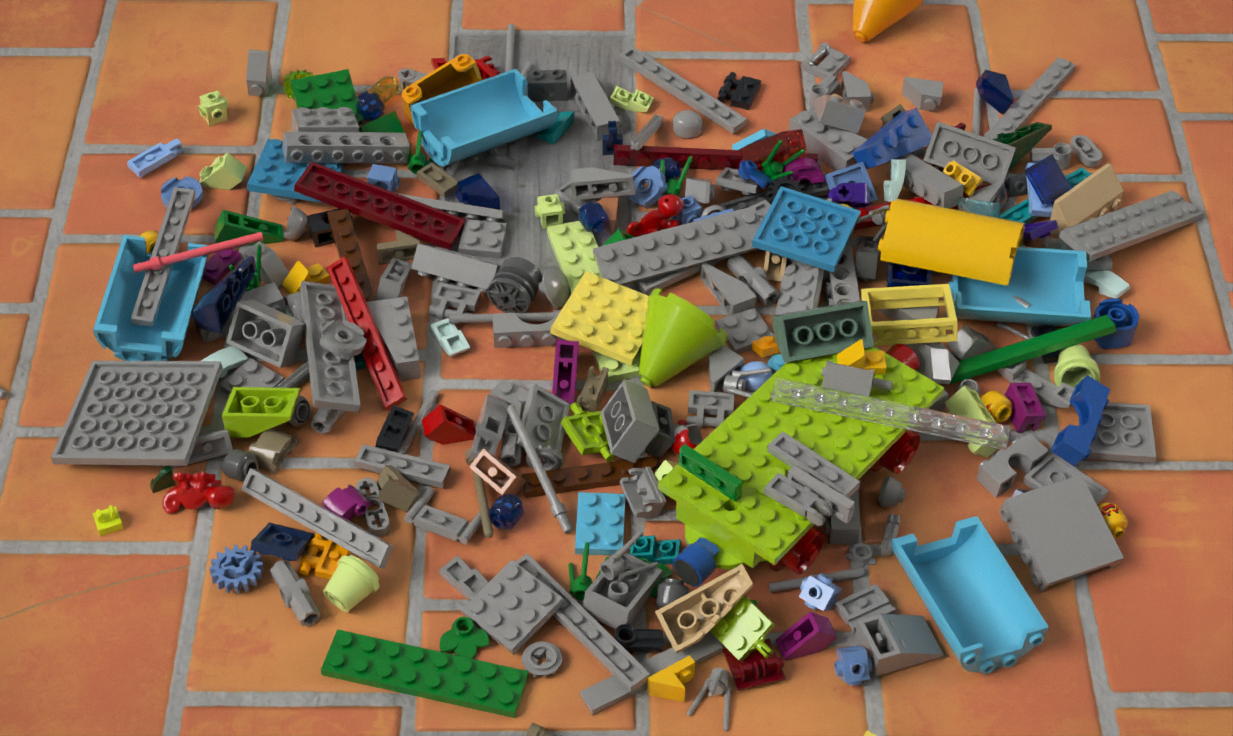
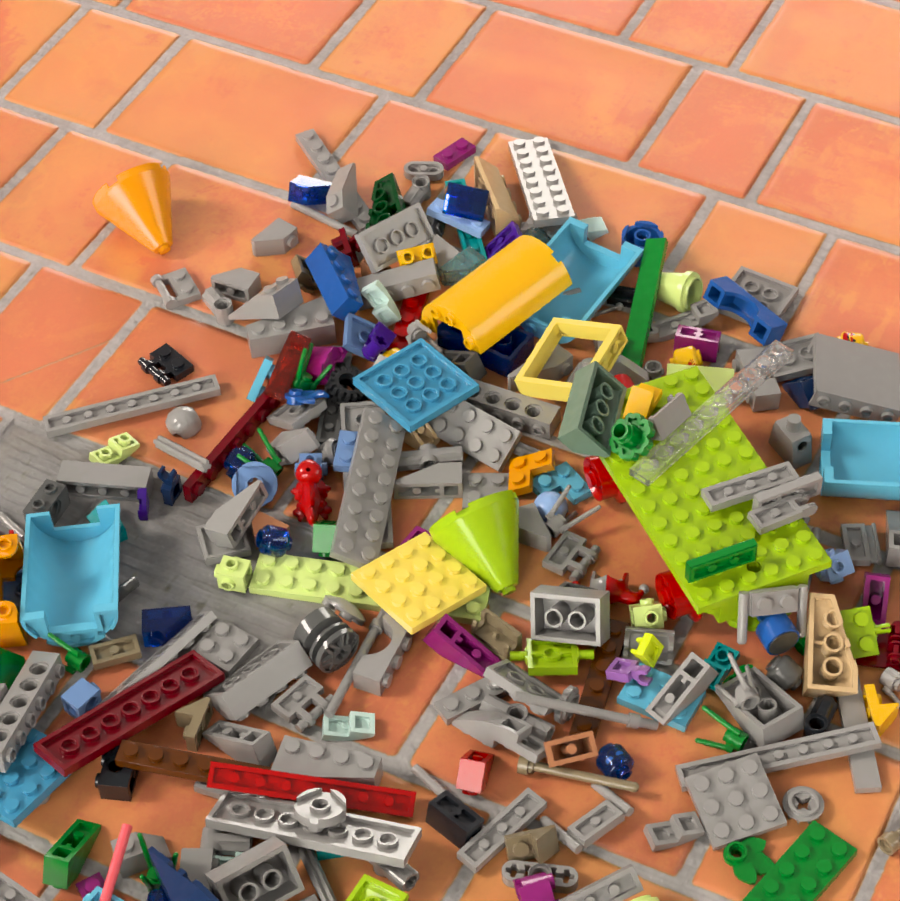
camera: 60 degrees left, 0 degrees up
yellow slope [282,261,330,294] -> none
light grey hair [284,206,308,241] -> none
none -> dark purple tile [137,488,149,521]
none -> light grey slope [326,163,358,223]
none -> magenta plate [433,138,476,171]
none -> medium lavender plate [605,657,653,686]
none -> green plant [609,413,656,462]
none -> neon yellow tile [630,633,664,668]
none -> light grey slope [645,652,719,726]
none -> light grey plate [737,584,808,645]
none -> light grey torso [769,413,812,469]

